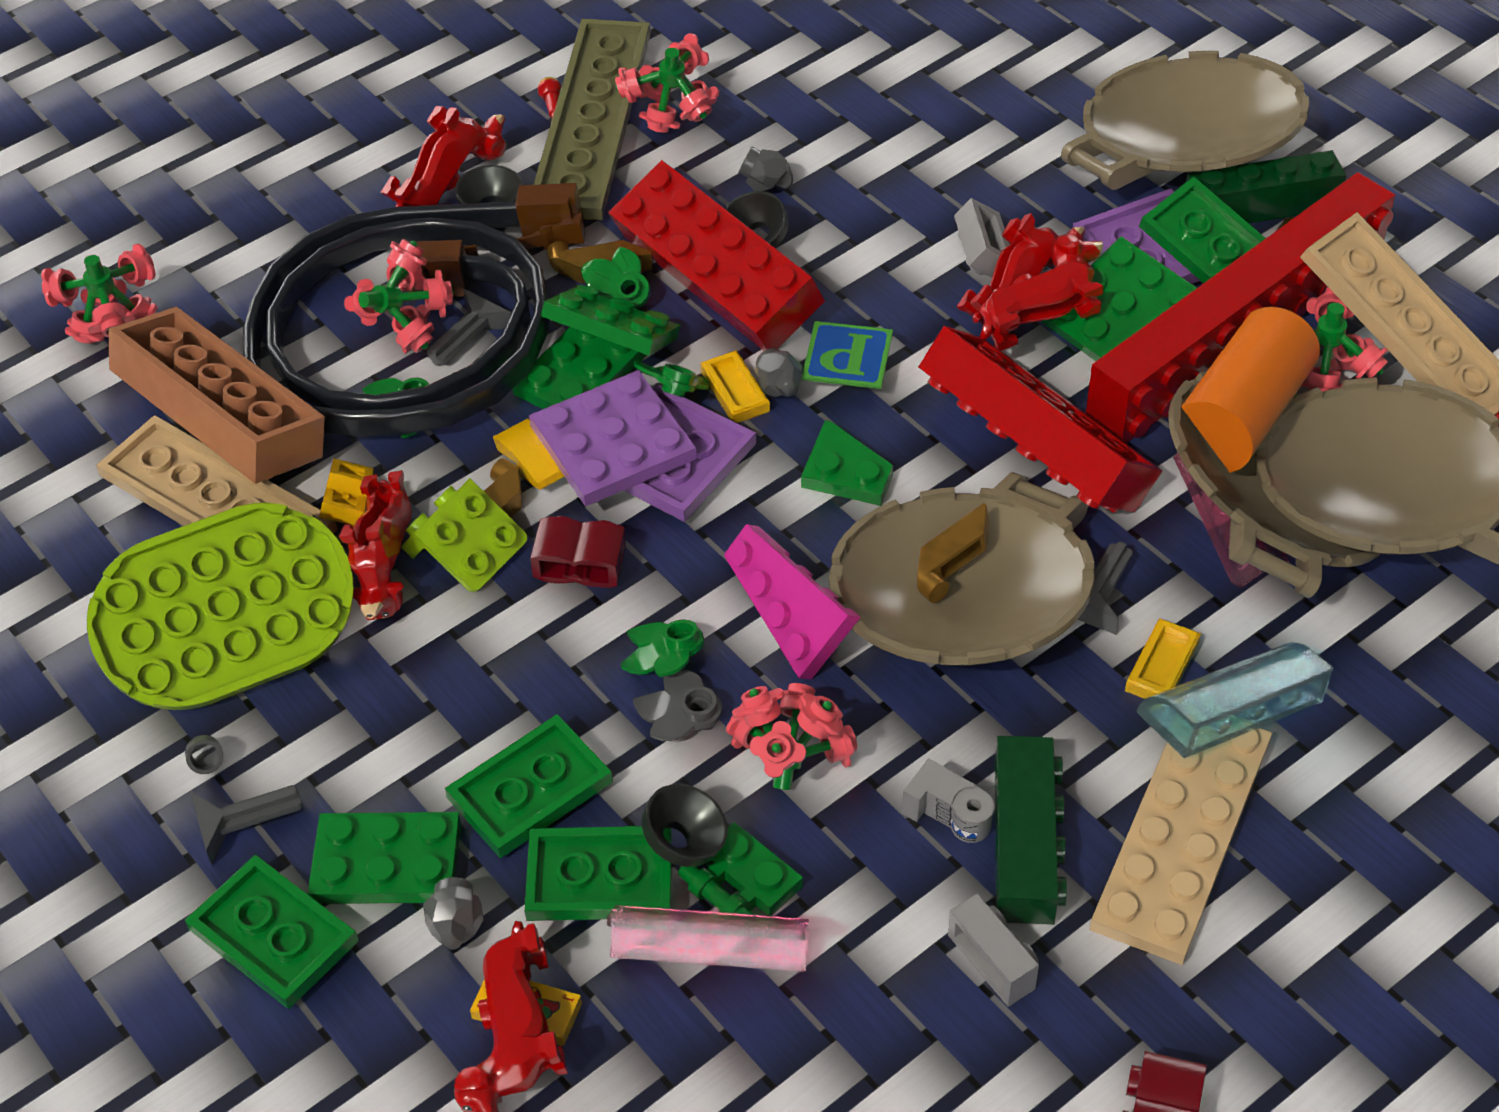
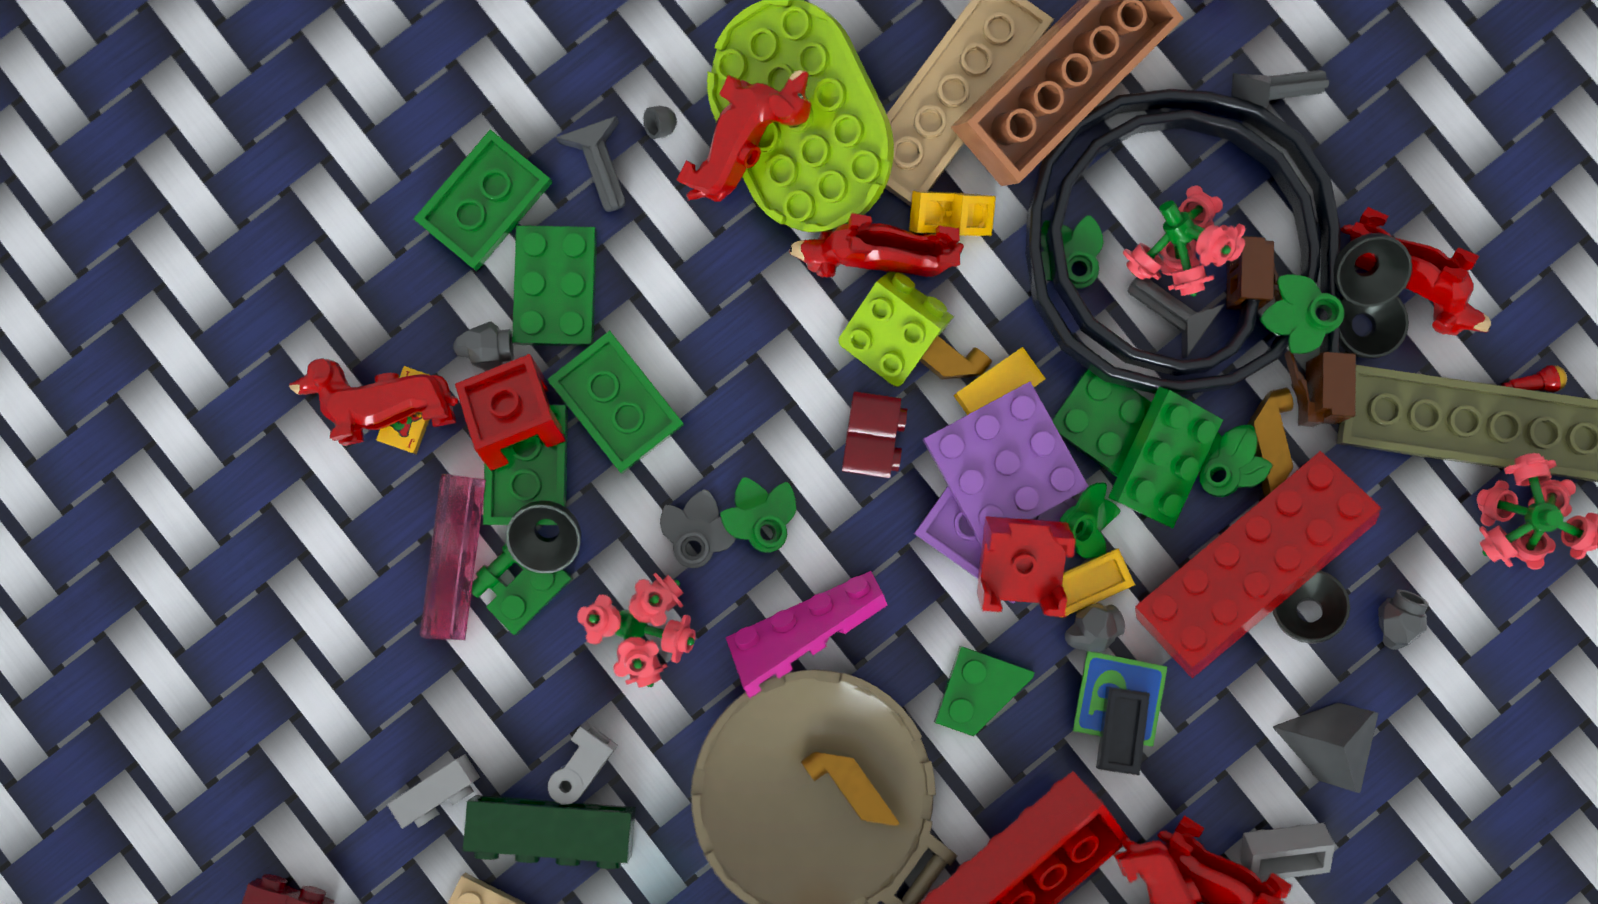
camera: 90 degrees right, 35 degrees up
none -> red panel [455,354,566,471]
none -> red animal [677,70,811,202]
none -> red panel [976,516,1075,617]
none -> black tile [1096,686,1150,775]
none -> dark grey piece [1231,70,1329,108]
none -> green plate [1260,274,1344,354]
none -> dark grey slope [1273,703,1378,793]
none -> pearl dark grey piece [1333,233,1412,307]

